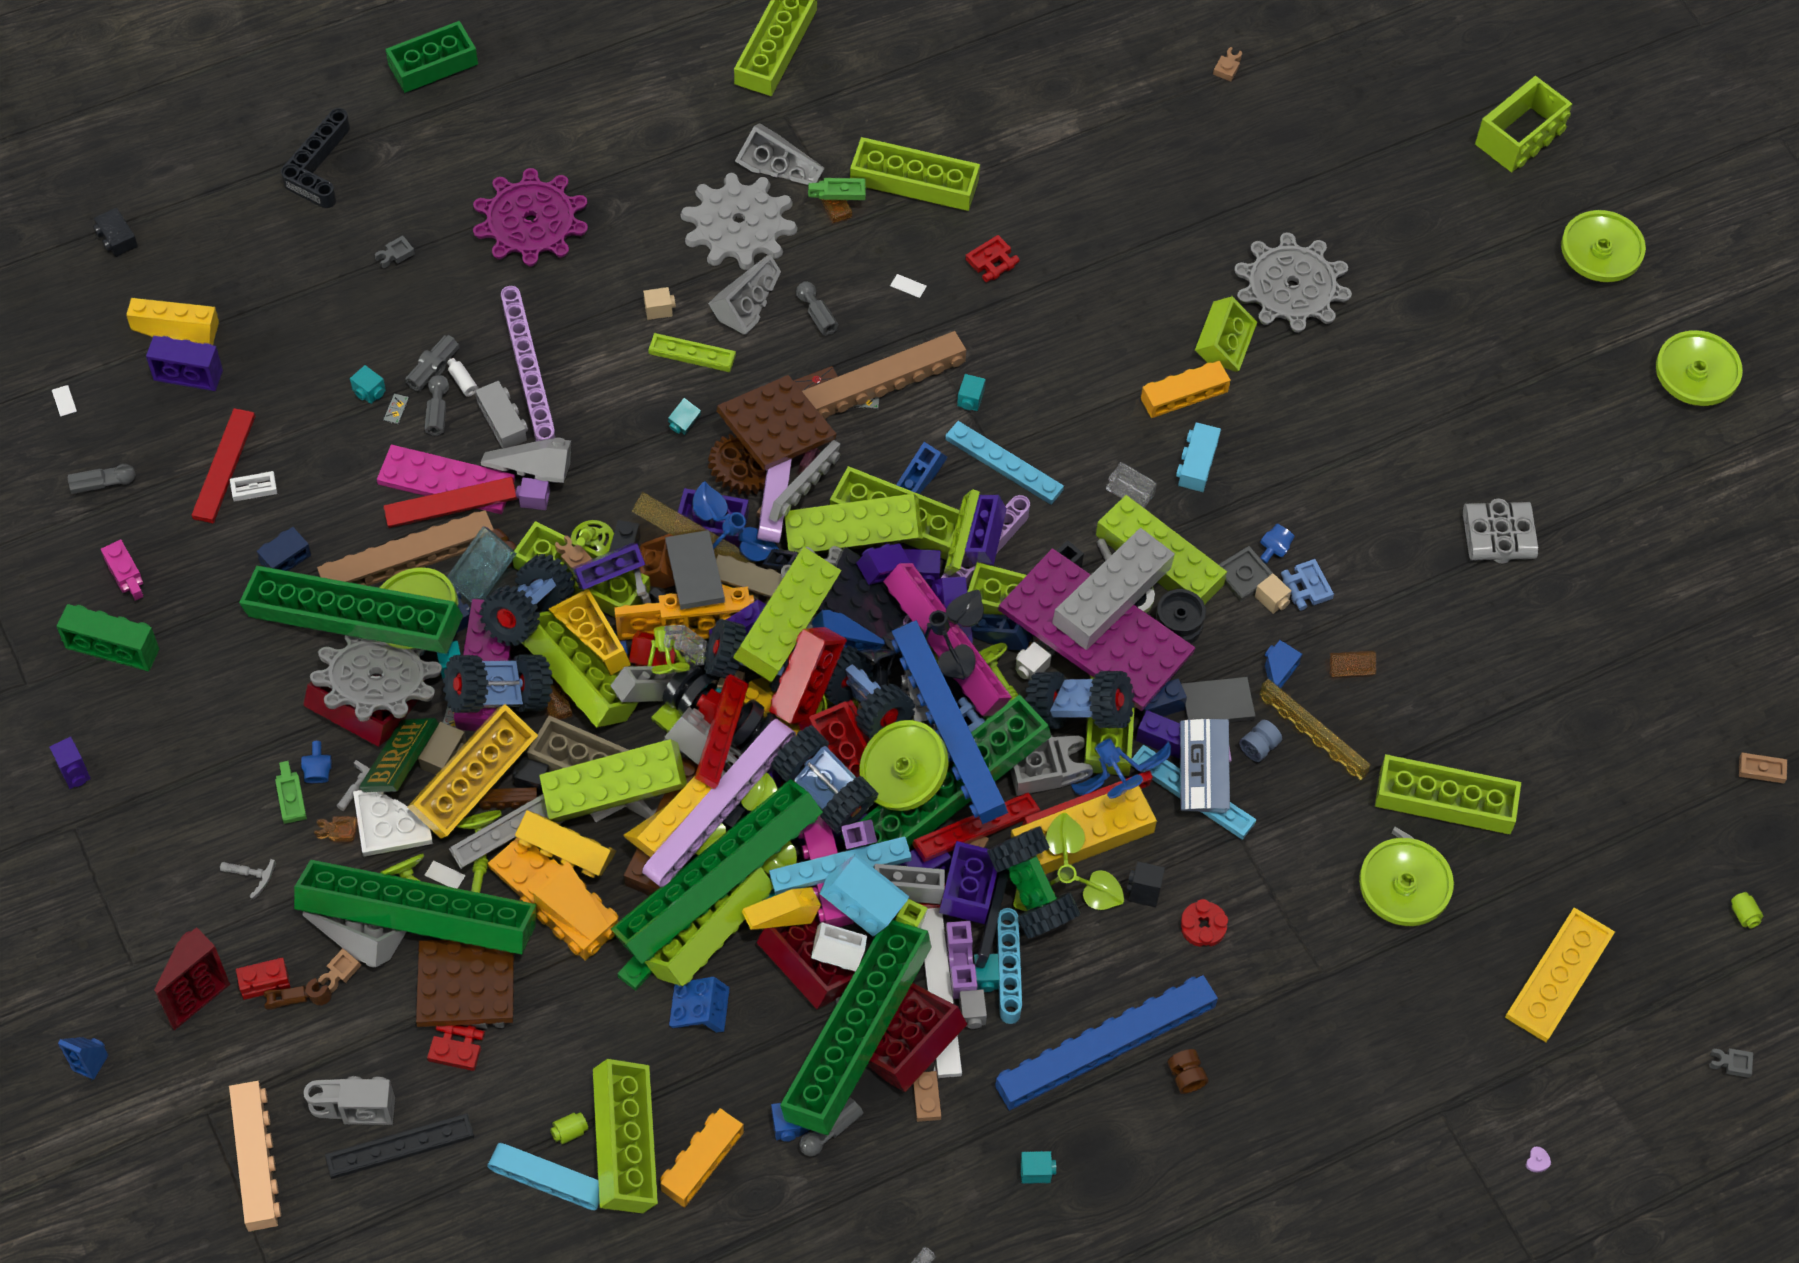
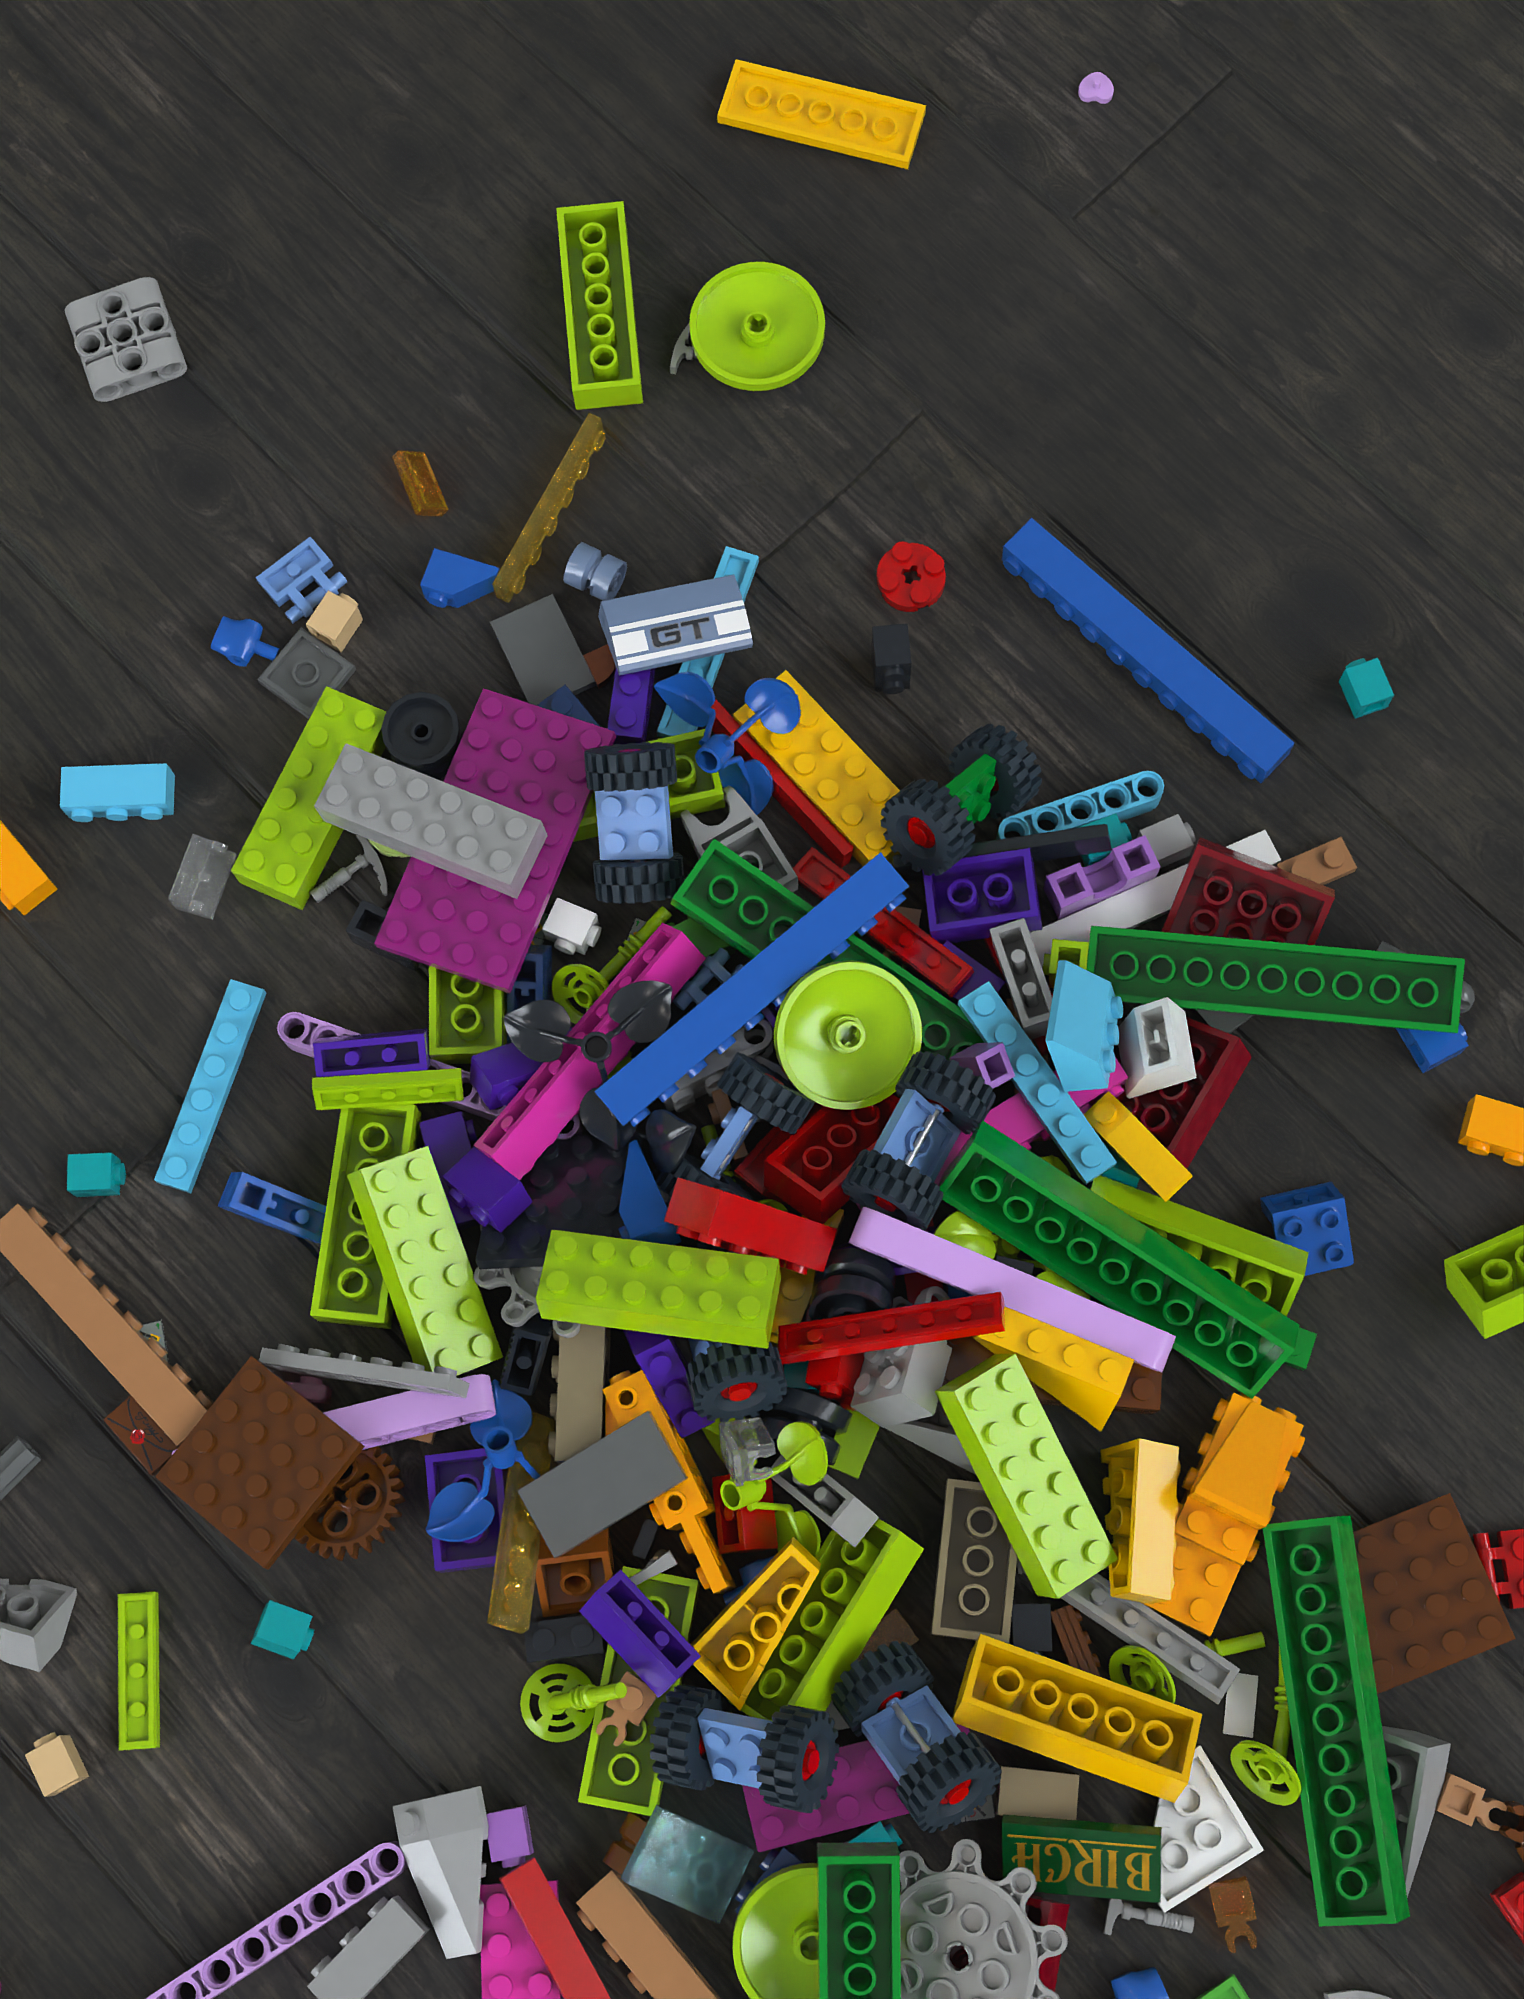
camera: 100 degrees left, 15 degrees up
lime plant [1013,813,1124,911] -> none
reddish brown wheel [1167,1049,1209,1094] -> none

